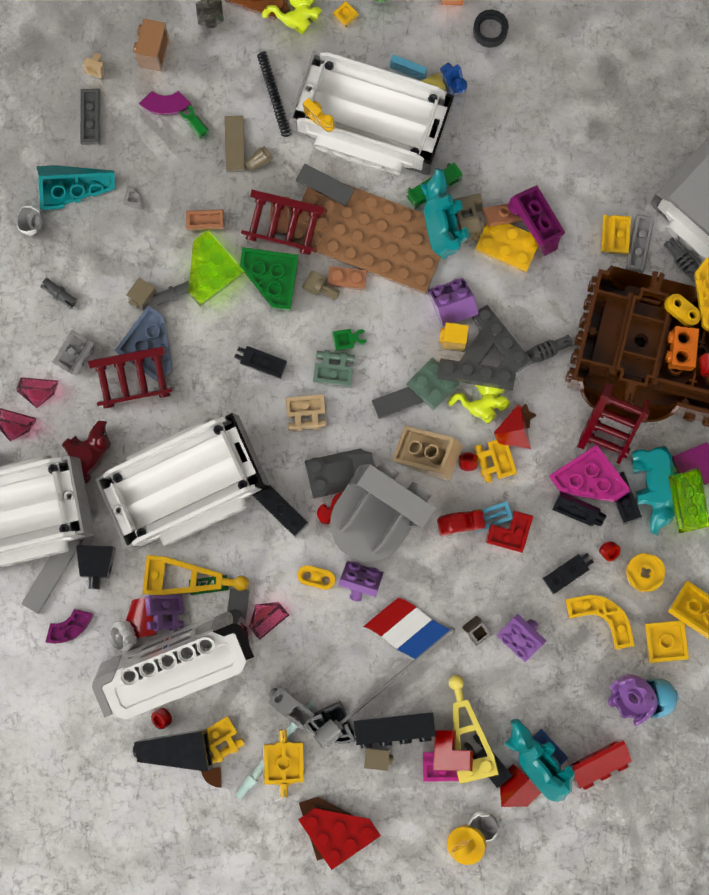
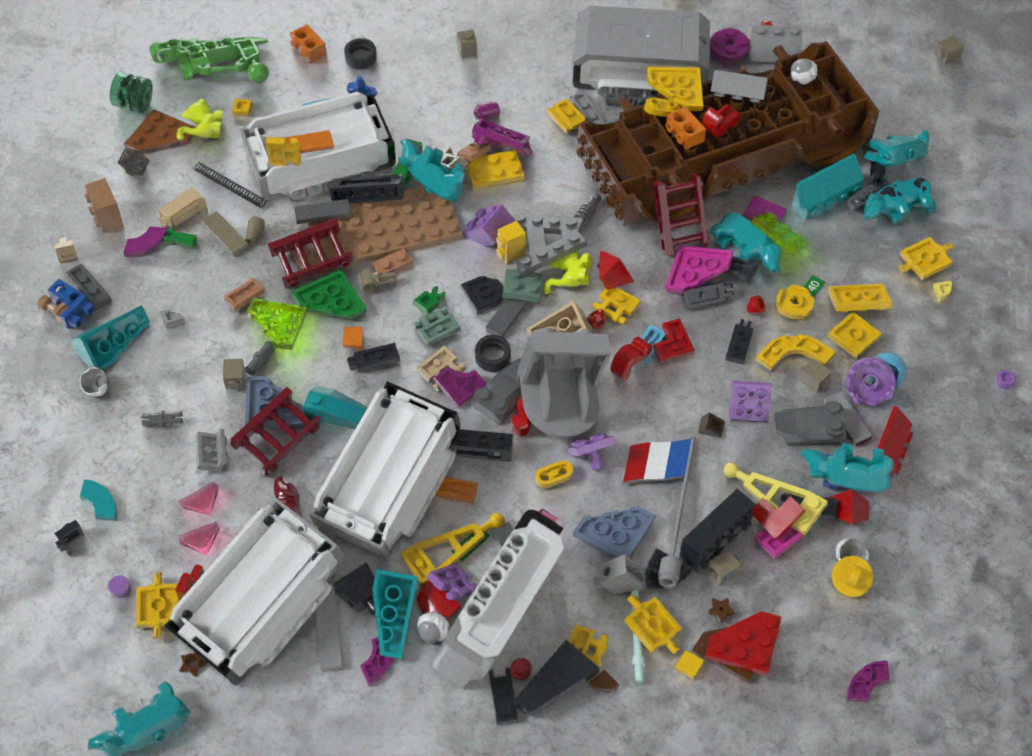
camera: 40 degrees left, 25 degrees down
none -> blue hips [37,279,95,329]
none -> tan window [158,187,208,229]
none -> orange tile [283,130,334,153]
none -> teal wedge [303,386,368,429]
none -> black brick [329,174,405,203]
none -> orange panel [343,327,364,352]
none -> teal wedge [373,569,418,660]
none -> magenta tile [433,366,487,408]
none -> orange tile [435,477,478,503]
none -> dark tan brick [457,29,477,58]
none -> black tile [461,276,503,314]
none -> magenta brick [474,101,500,121]
none -> black tyre [475,335,511,372]
none -> black hinge [489,667,518,726]
none -> sand blue plate [573,506,656,559]
none -> yellow tile [675,650,704,680]
none -> reddish brown plate [708,598,735,623]
none -> dark grey slope [774,401,846,446]
none -> dark tan brick [799,358,832,393]
none -> green sticker [804,275,825,298]
none -> light grey tile [824,392,872,446]

